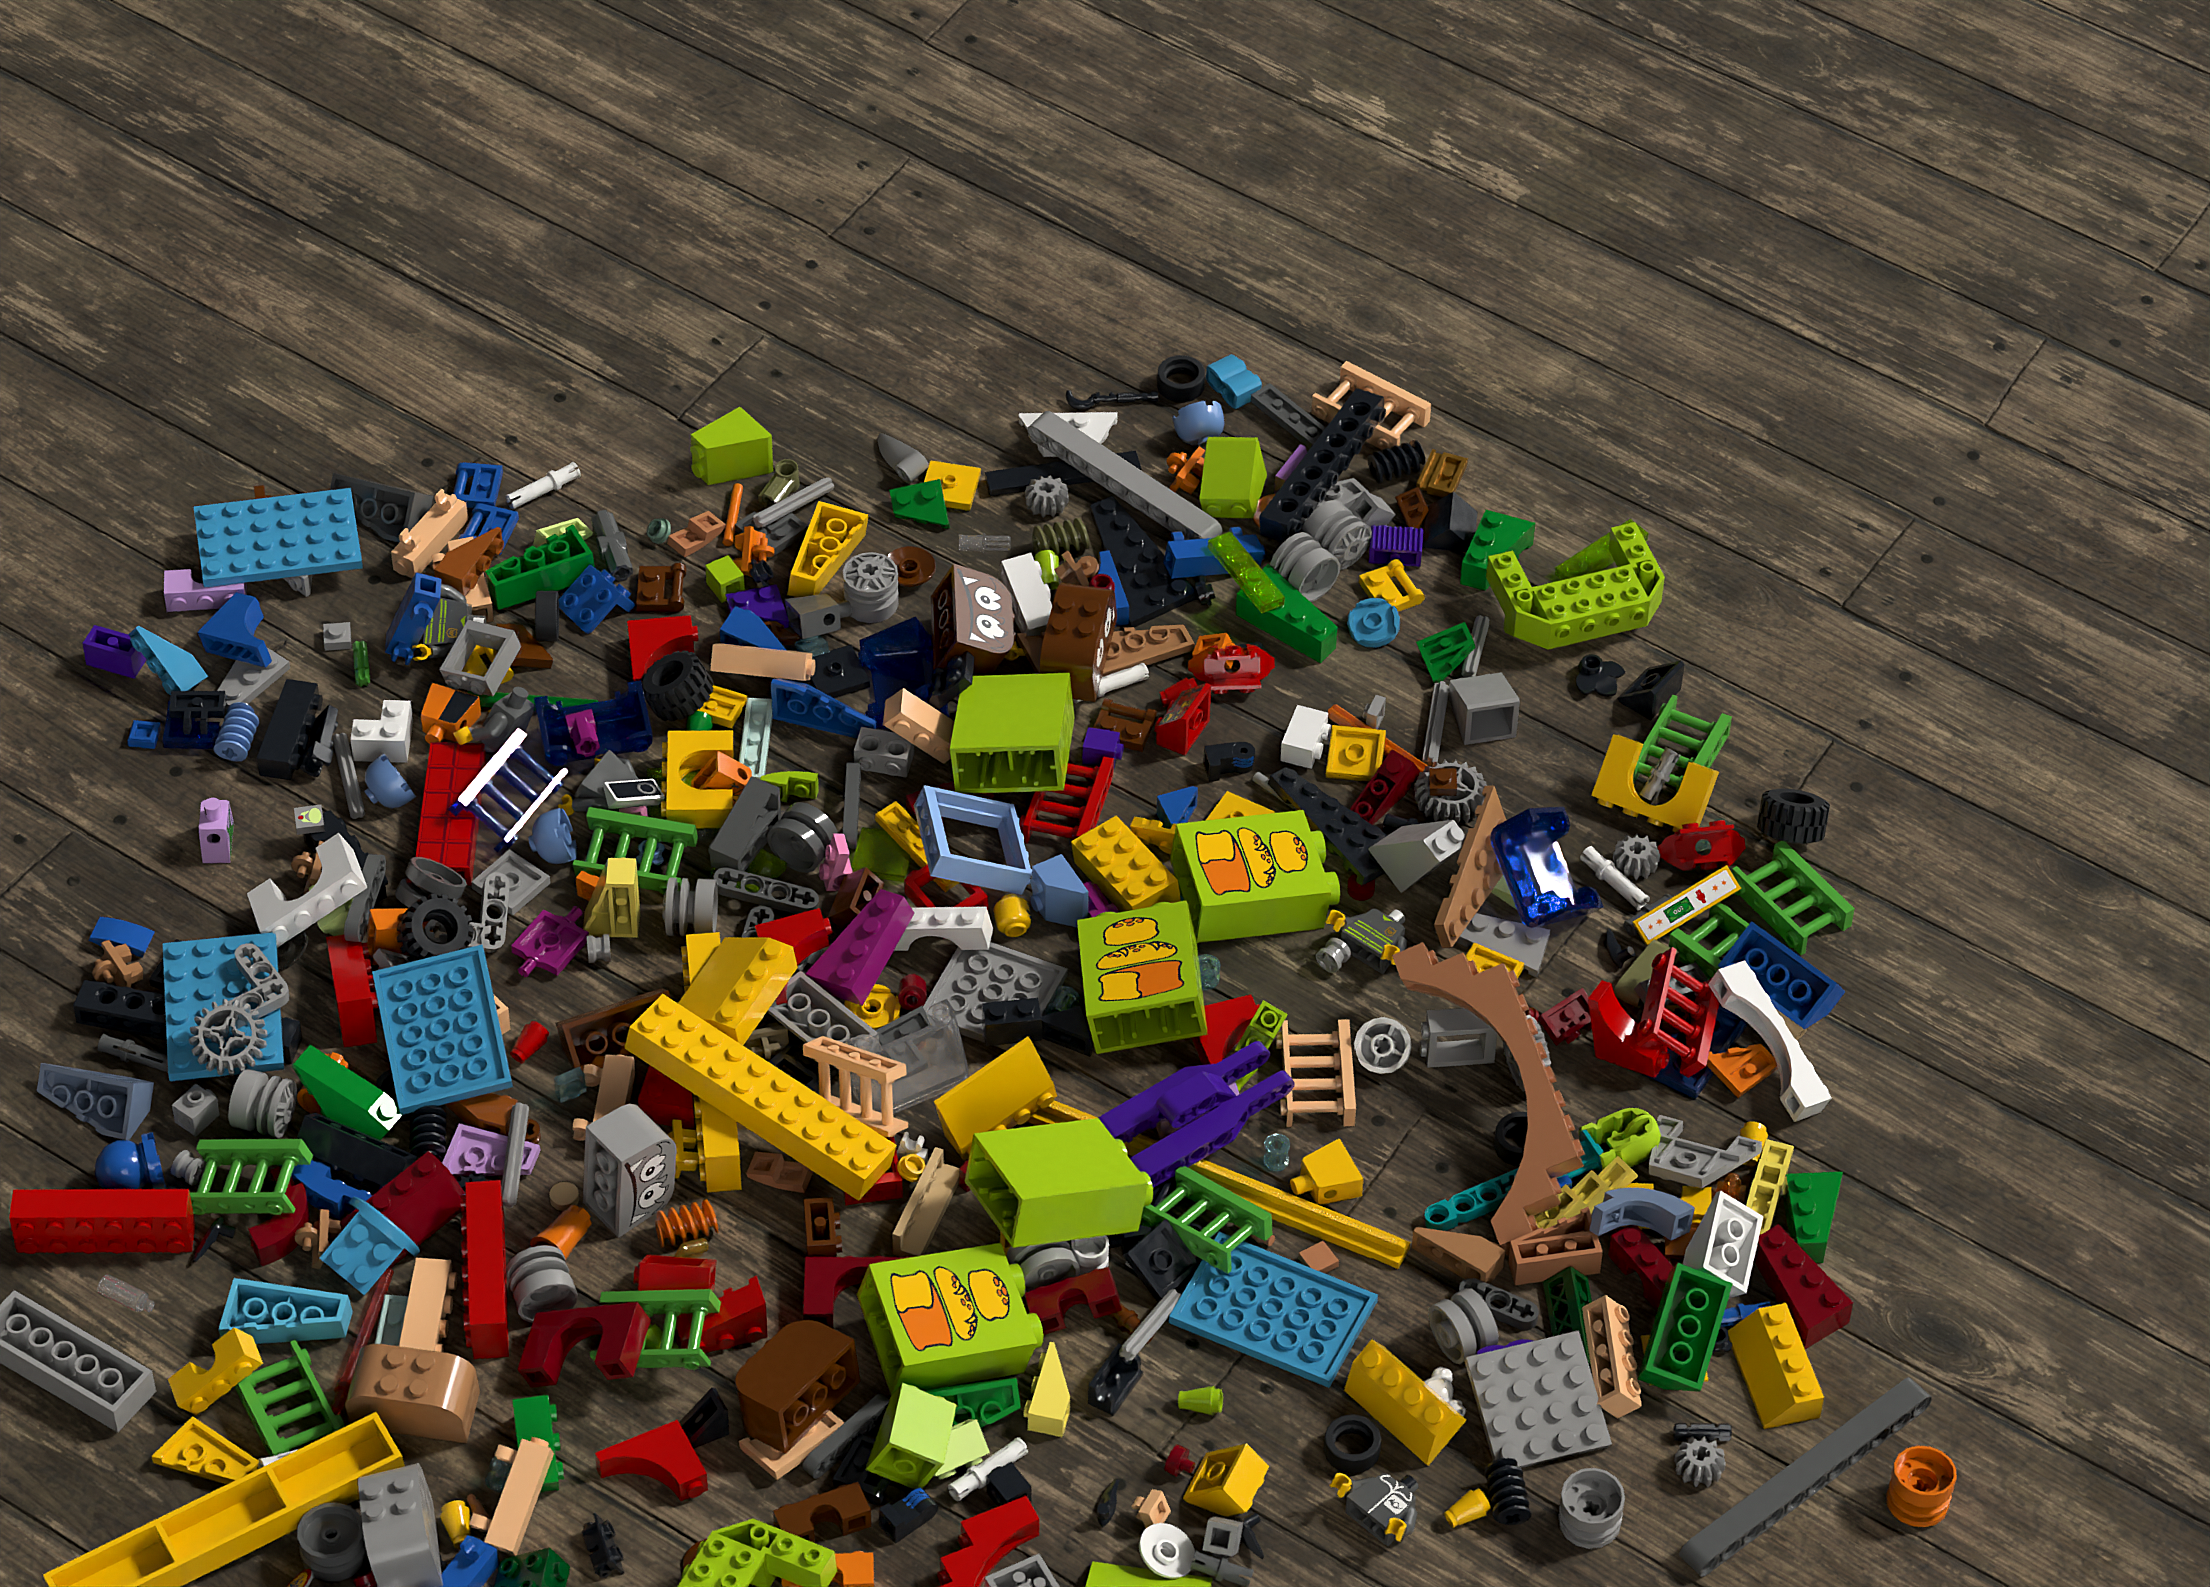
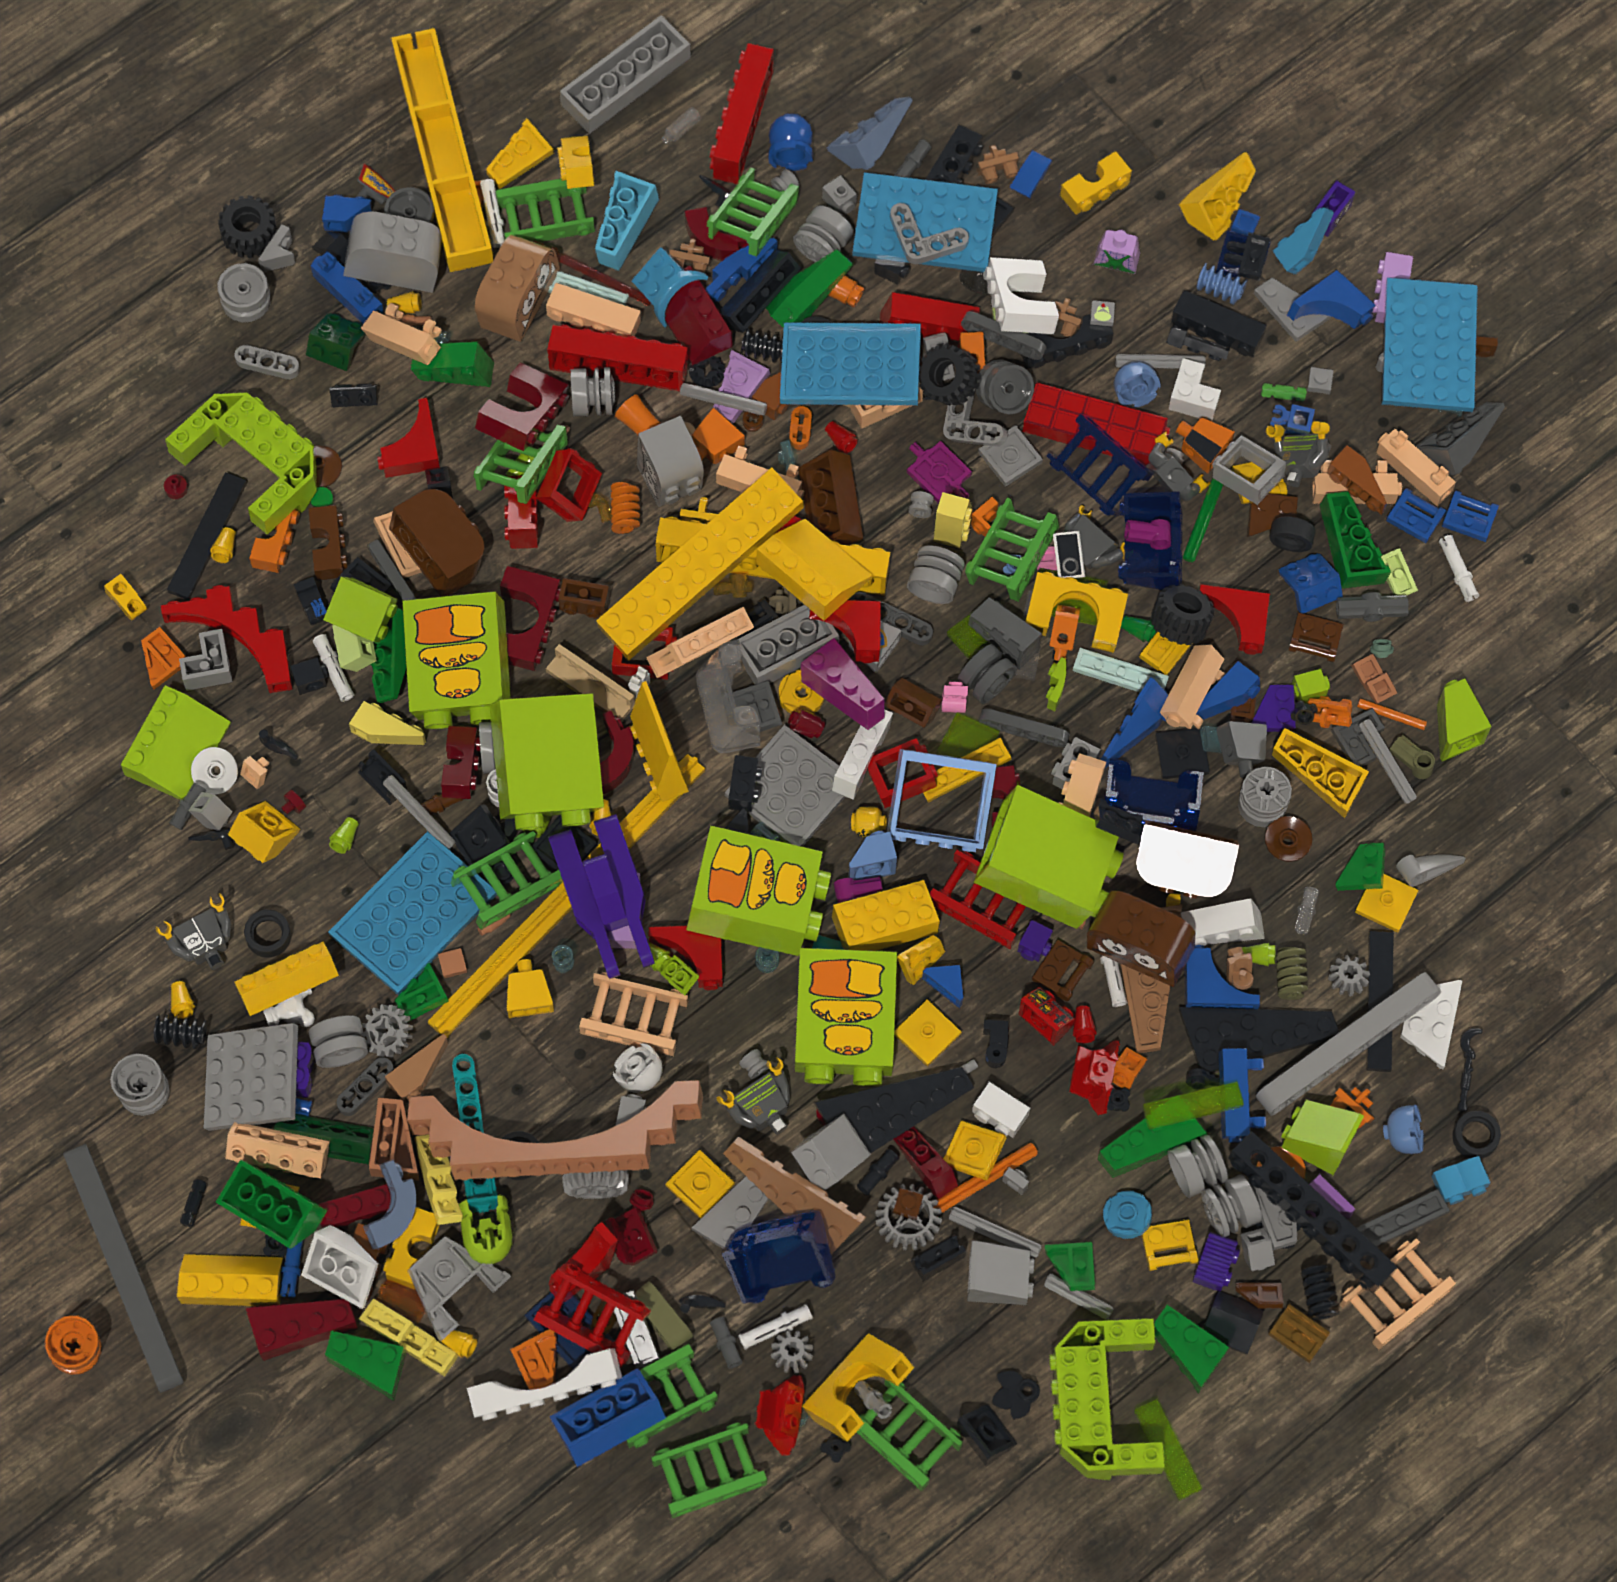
camera: 105 degrees right, 20 degrees up
light grey gear [189,999,268,1076] -> none
medium blue cylinder [529,808,577,864] -> none
dark grey beam [713,867,819,914] -> none
yellow plate [897,1154,926,1182] -> none
dark red plate [1089,574,1115,591] -> none
tile [1632,865,1741,946] -> none
light grey gear [1674,1436,1726,1488] -> none
black tyre [1757,788,1830,844] -> none
none -> light grey gear [361,1004,413,1057]
none -> green wing [394,963,449,1022]
none -> orange torso [692,408,745,464]
none -> orange beam [789,406,812,450]
none -> black plate [821,1433,851,1463]
none -> black hinge [910,1234,966,1281]
none -> yellow arch [1060,151,1132,215]
none -> yellow wedge [1179,152,1256,240]

